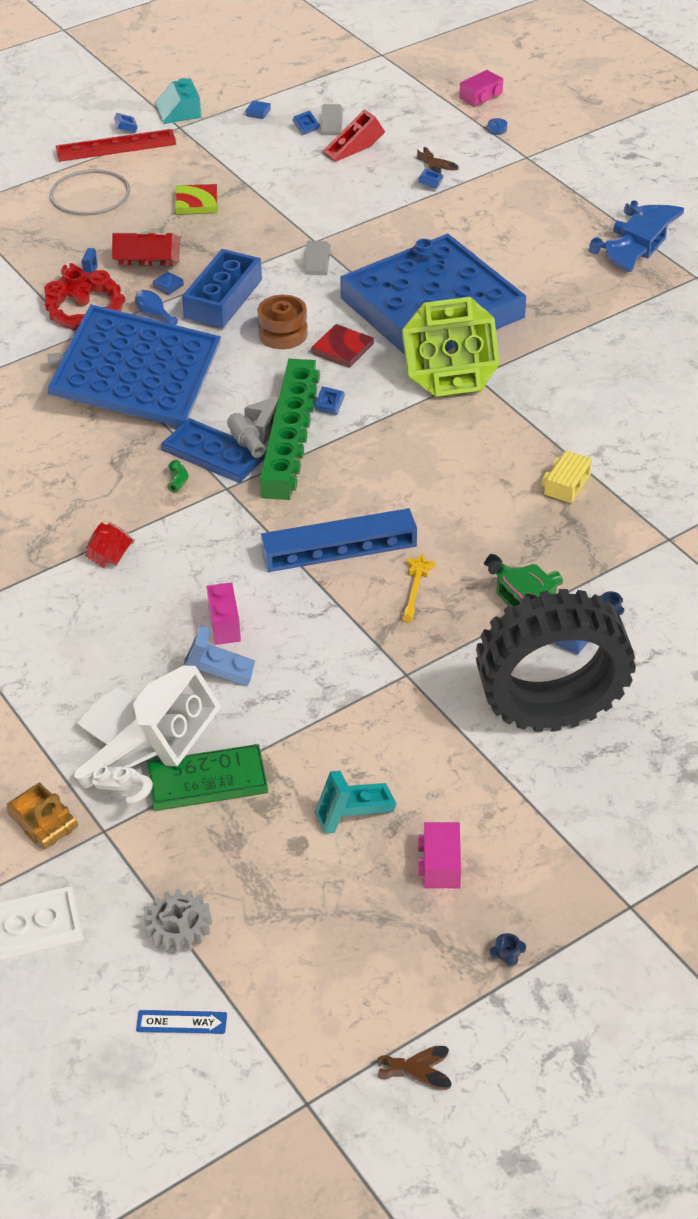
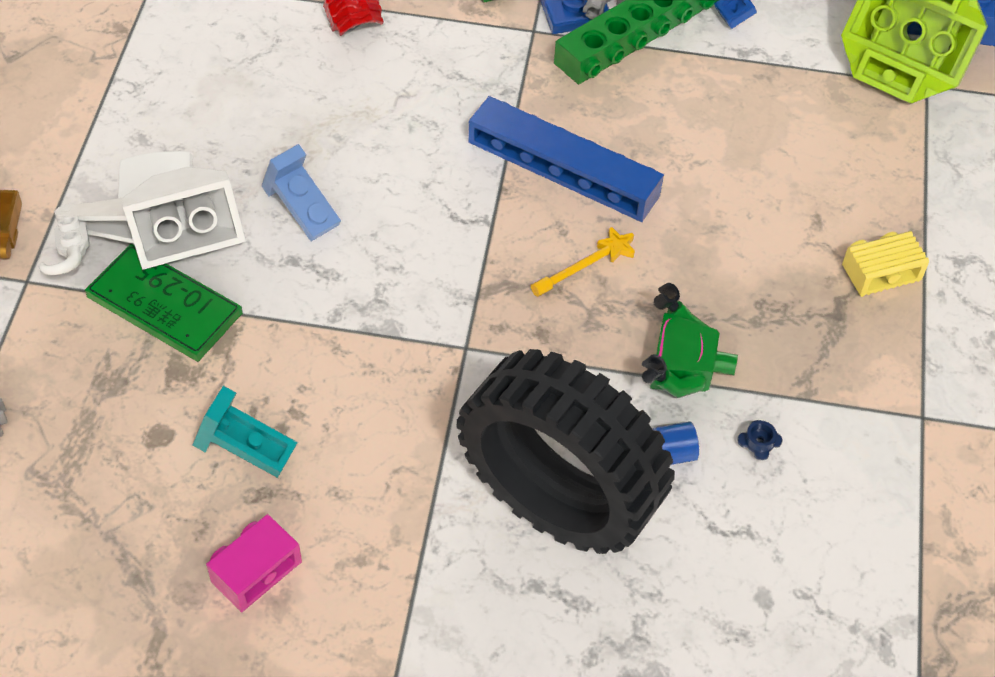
camera: 40 degrees right, 10 degrees up
dark pink brick [206,582,241,645] -> none

